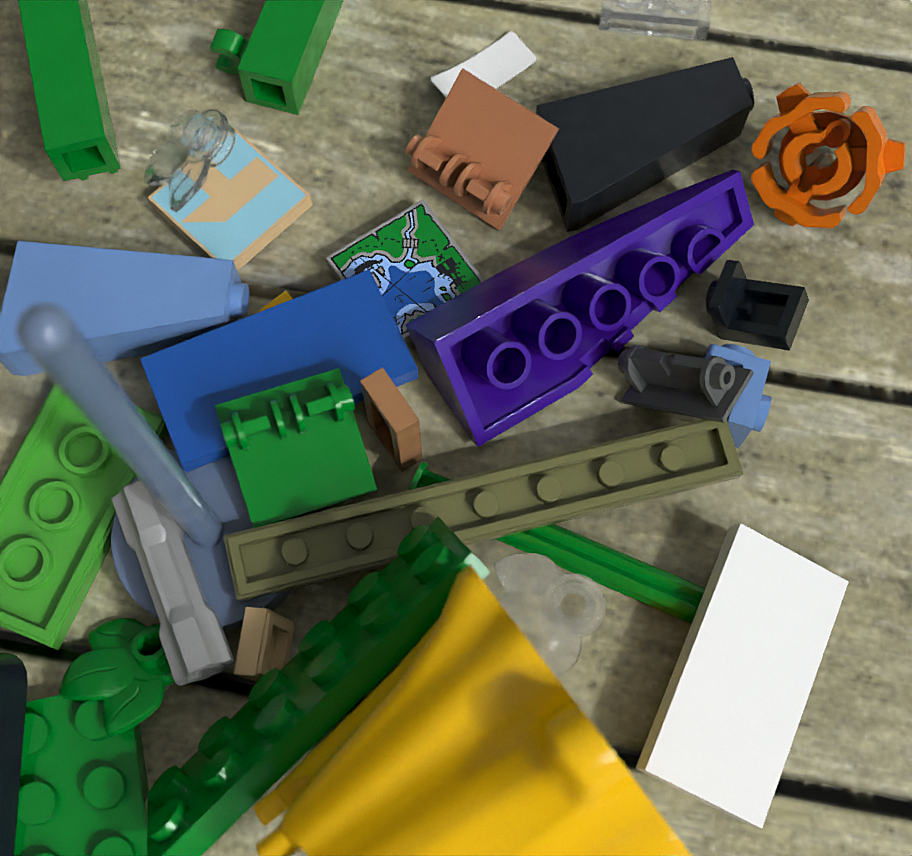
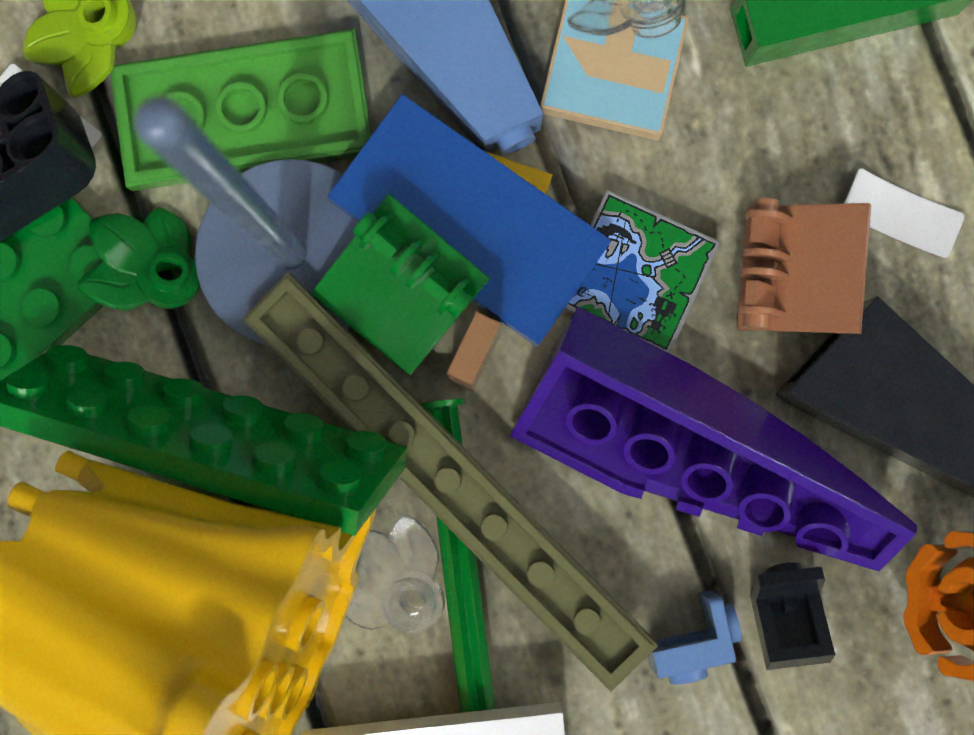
camera: 60 degrees right, 15 degrees up
light grey axle [111,480,235,686] -> none
tan tile [234,607,295,682] -> none
dark grey hinge [618,345,754,423] -> none

